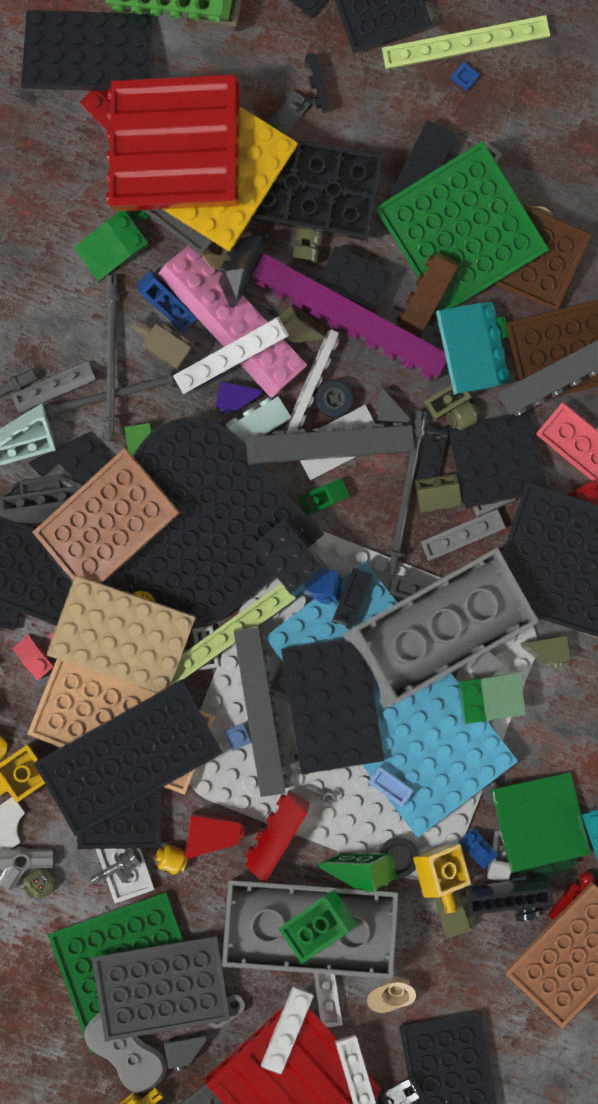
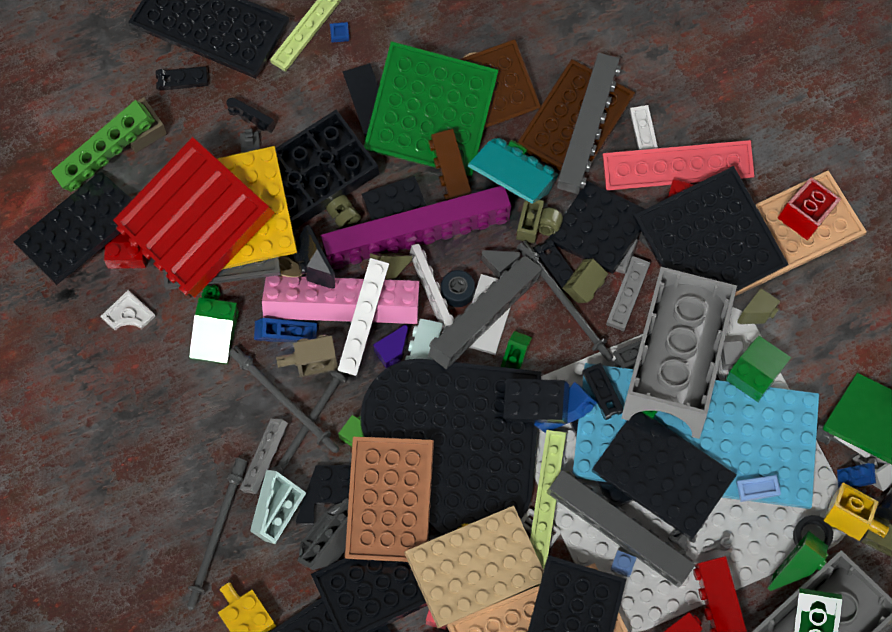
camera: 45 degrees left, 20 degrees down
none -> white tile [101,290,156,330]

